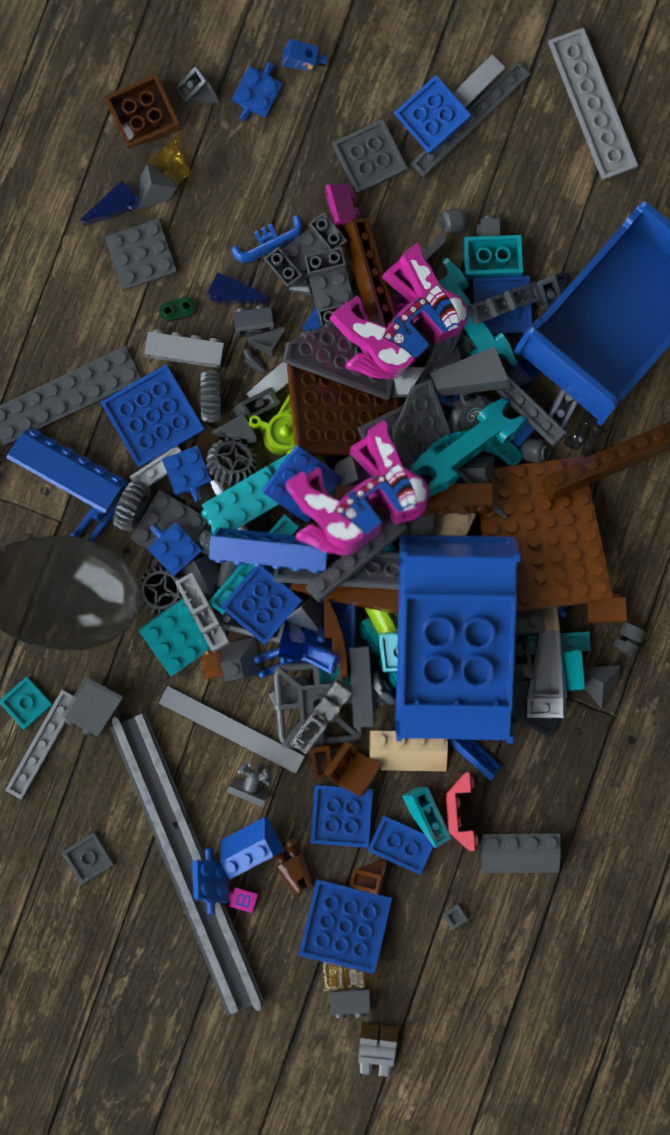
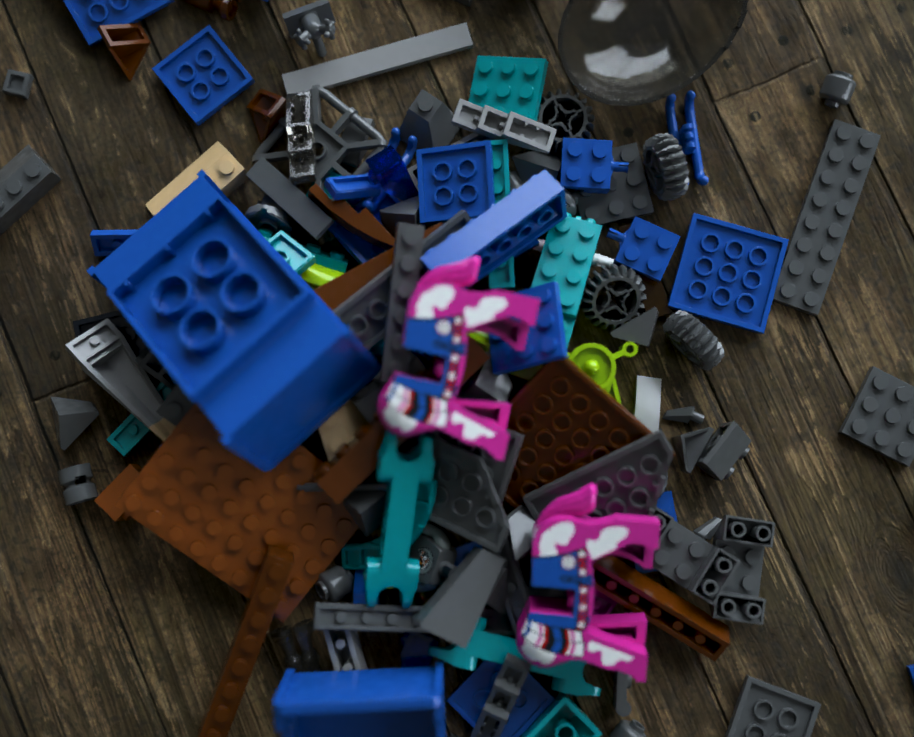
camera: 145 degrees right, 0 degrees up
blue slope [6,428,128,513] -> none
white tile [130,446,182,486] -> none
light grey brick [145,330,224,369] -> none
dark green plate [159,297,196,322] -> none
clear orange brick [200,650,224,680] -> none
clear blue slope [207,272,269,304] -> none
blue piece [232,215,303,263] -> none
dark grey slope [233,387,280,421] -> none
reddish brown bracket [324,741,382,797] -> none
dark pink slope [326,184,360,229] -> none
blue plate [367,815,433,875] -> none
teal slope [402,787,452,848] -> none
coral slope [446,772,478,851] -> none
teal slope [562,650,585,692] -> none

